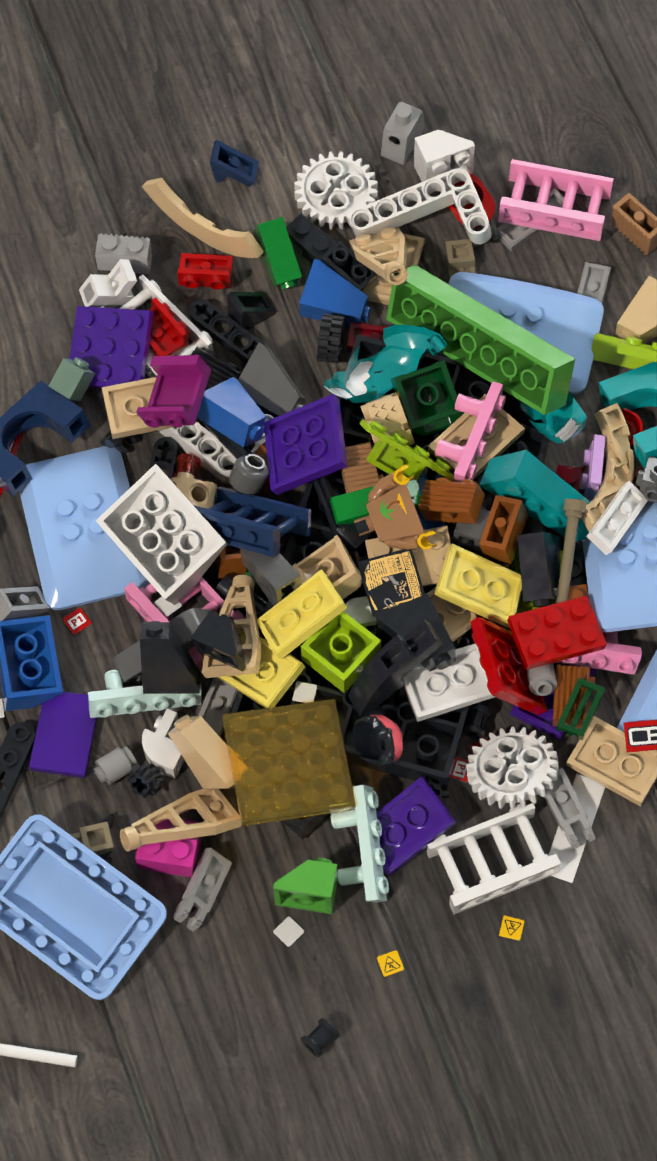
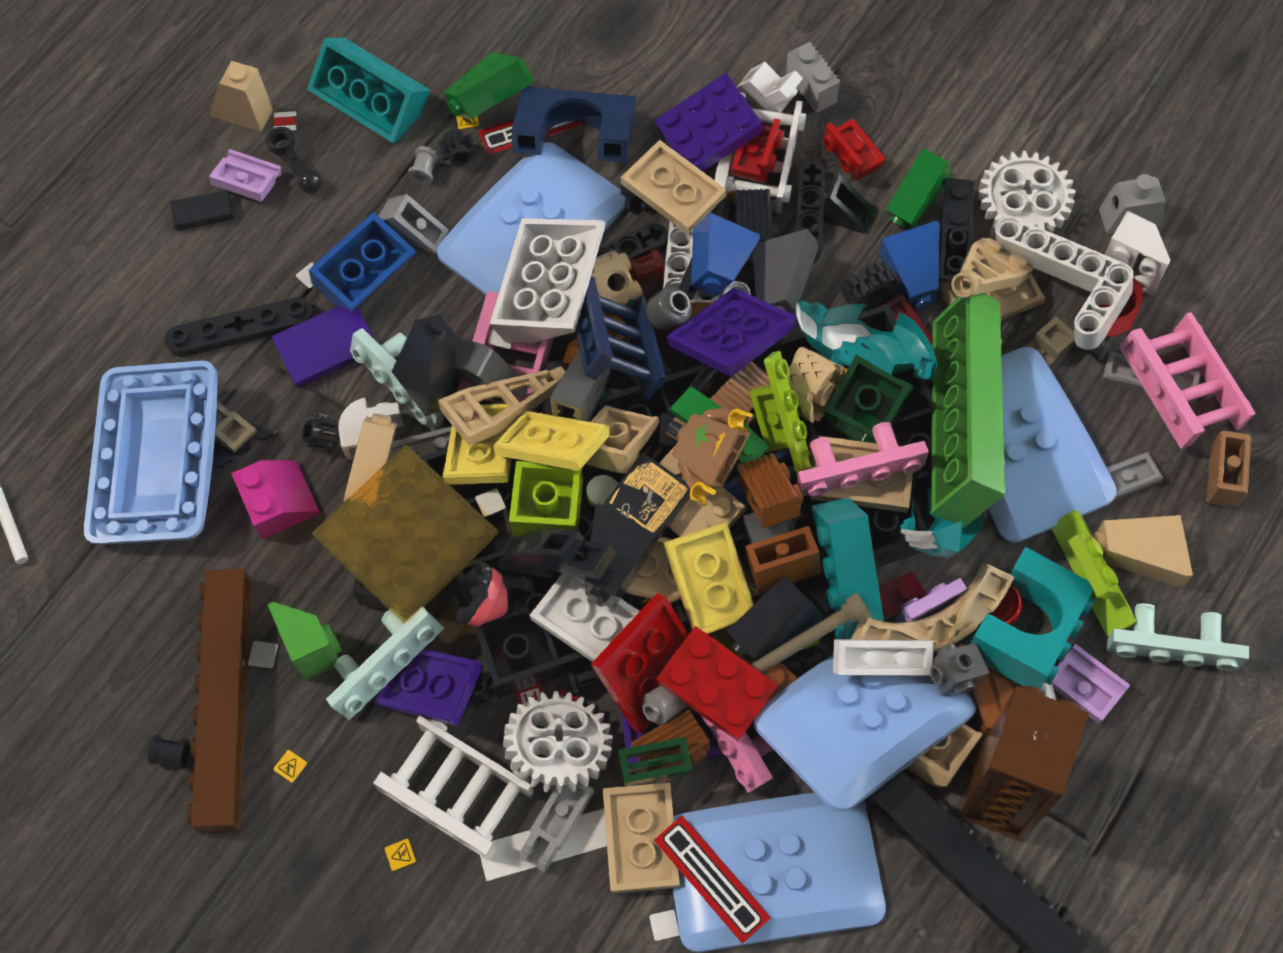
camera: 55 degrees right, 0 degrees up
sand green brick [49,357,95,401] -> none
red sticker [63,608,91,635] -> none
light grey brick [93,746,137,785] -> none
tan plate [120,788,241,851] -> none
magenta panel [136,355,211,428] -> none
tan tile [142,178,264,258] -> none
light grey hinge [173,848,232,932] -> none
black slope [190,611,246,672] -> none
dark blue slope [210,140,259,187] -> none
none -> reddish brown brick [187,568,251,834]

